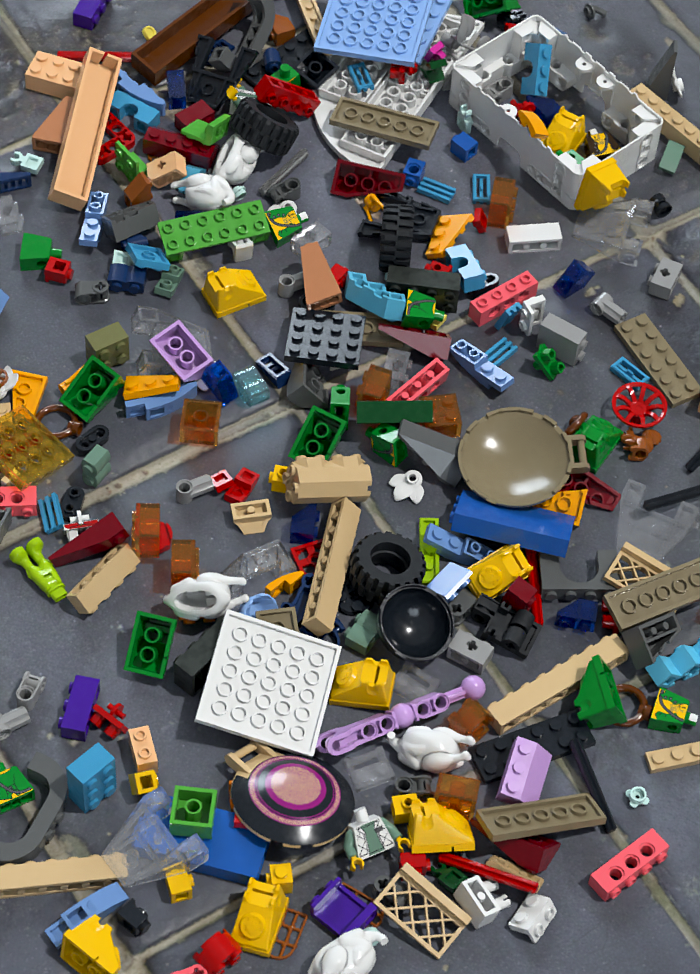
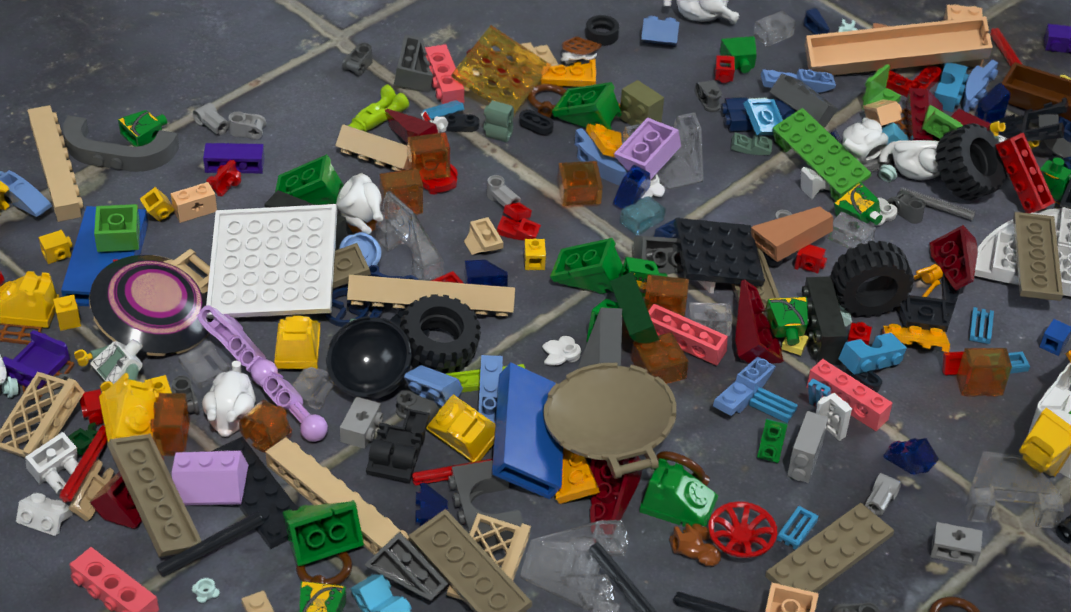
camera: 80 degrees right, 10 degrees down
dark azure brick [66,742,117,814] -> none
clear wedge [101,786,208,888] -> none
black brick [117,898,151,937] -> none
dark orange slope [124,171,153,207] -> none
yellow piece [201,266,266,318] -> none
light orange slope [265,571,304,598] -> none
tan brick [282,454,372,504] -> none
medium azure brick [344,271,406,322] -> none
blue brick [403,157,426,188] -> none
dark red piece [500,576,538,611] -> none
white brick [504,222,562,254] -> none

